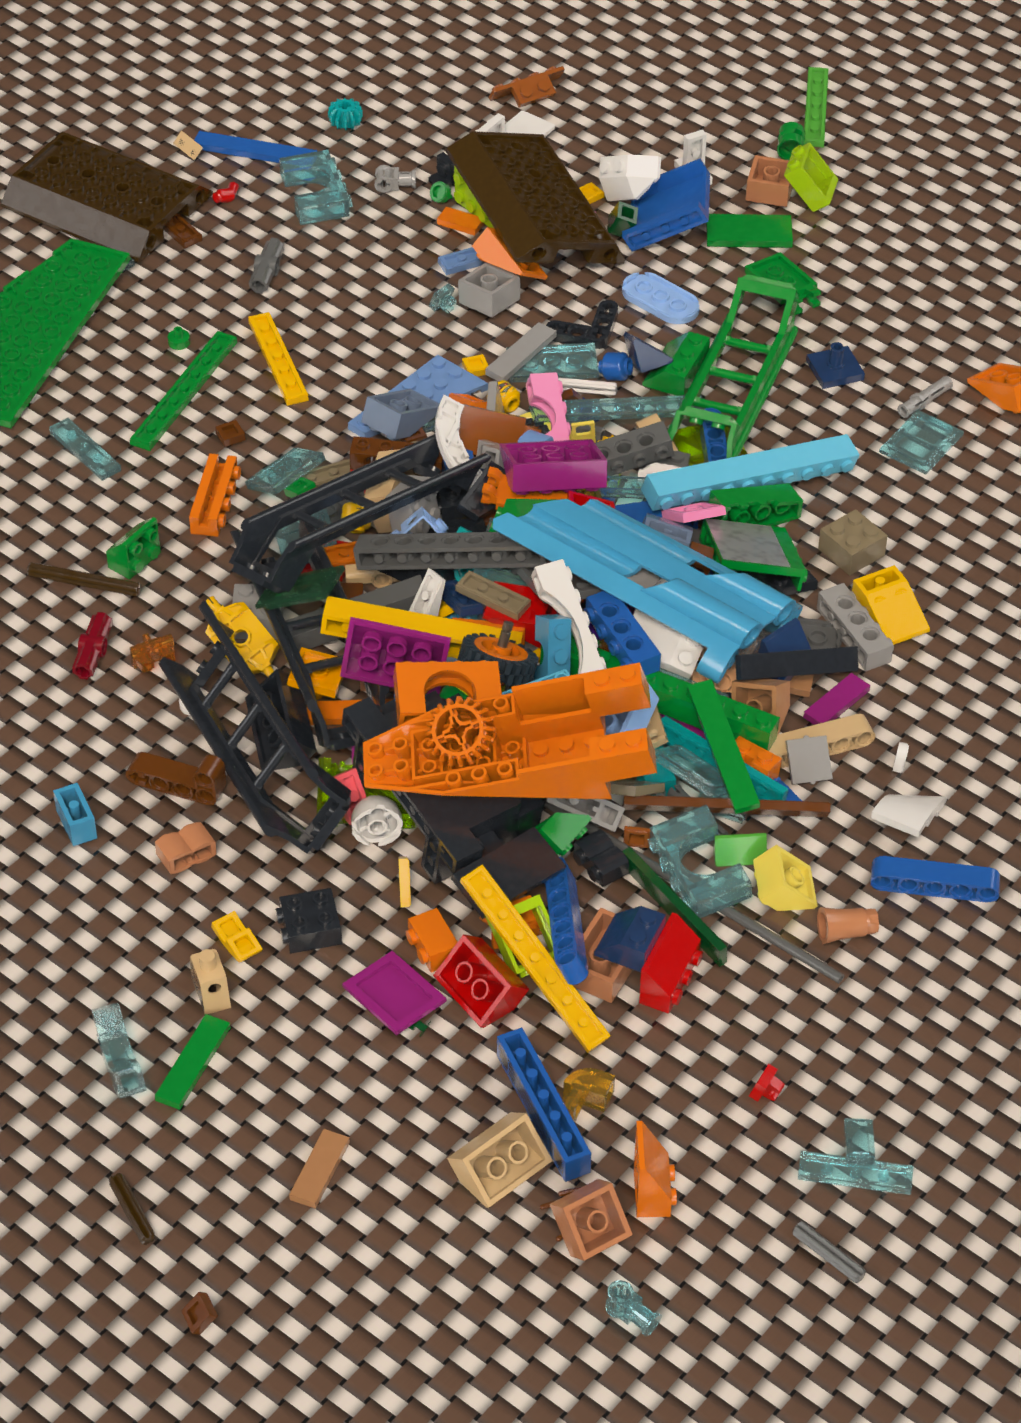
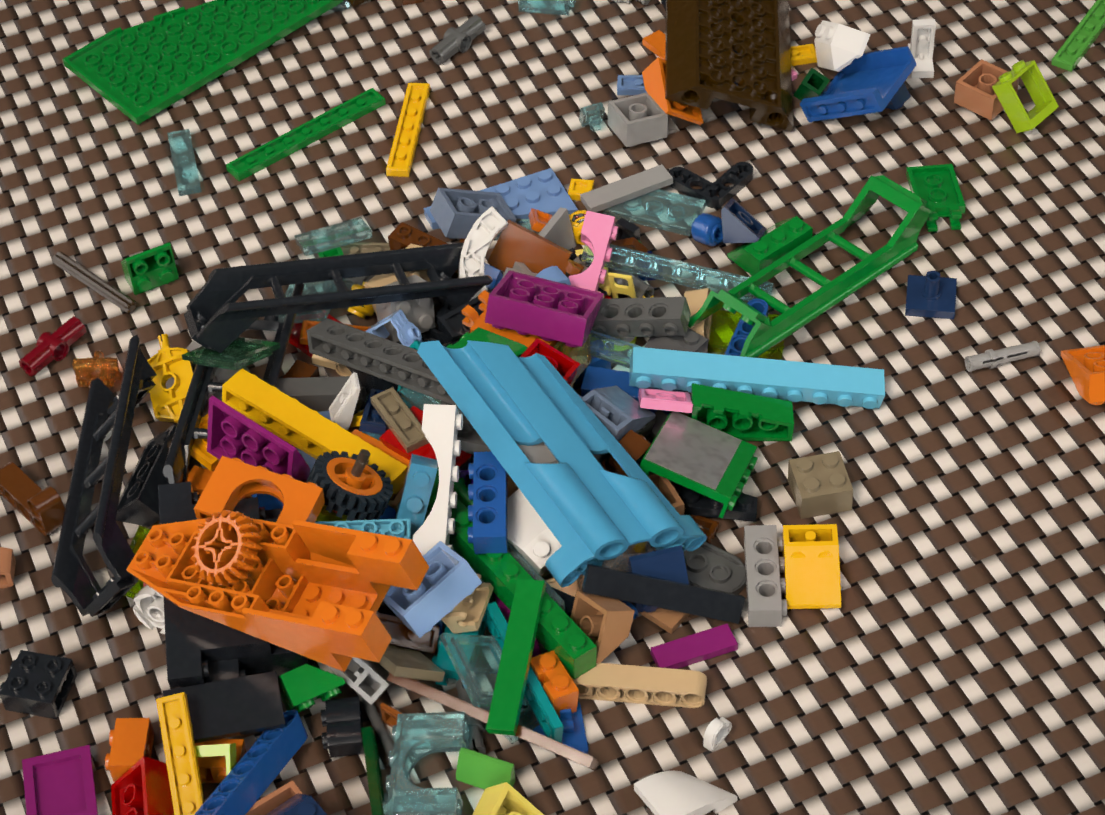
camera: 30 degrees right, 0 degrees up
green tile [167,326,190,350] -> none
orange brick [189,453,241,537] -> none
reddish brown plate [215,420,246,447] -> none
yellow tile [398,856,411,907] -> none
green tile [430,181,453,204] -> none
axle [558,377,617,396] -> none
light blue tile [622,272,699,324] -> none
green tile [706,214,793,248] -> none
green wheel [777,122,805,160] -> none
light grey piece [785,735,833,785] -> none
clear light blue piece [879,410,964,474] -> none

